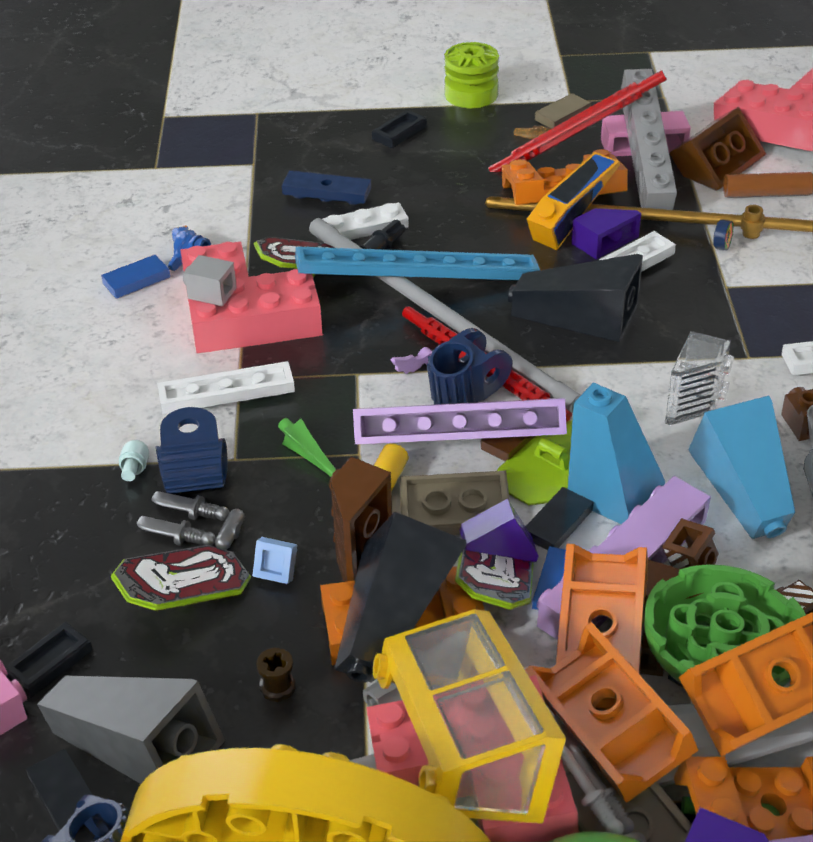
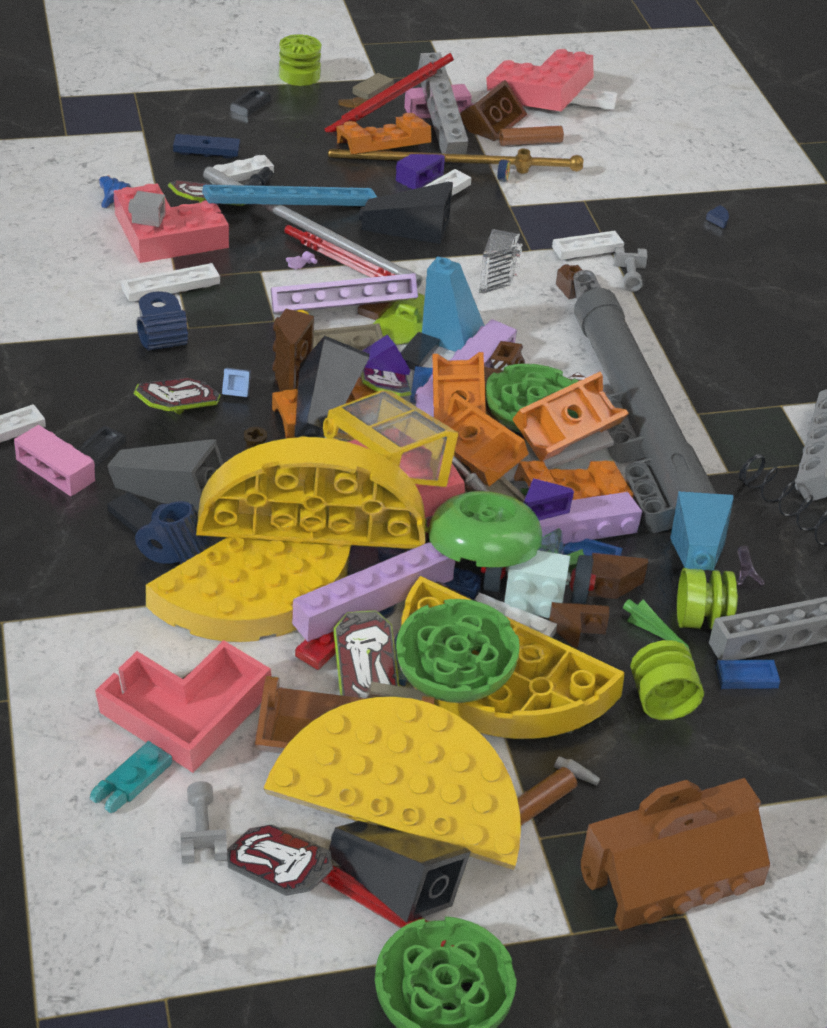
camera: 15 degrees left, 0 degrees up
blue tile [101,254,170,298] -> none
light aqua cylinder [119,440,149,481] -> none
flat silver piece [137,491,245,550] -> none
bright green piece [278,418,336,477] -> none
dark blue piece [427,328,513,405] -> none
slope [527,152,620,250] -> none
dark azure slope [688,395,795,539] -> none

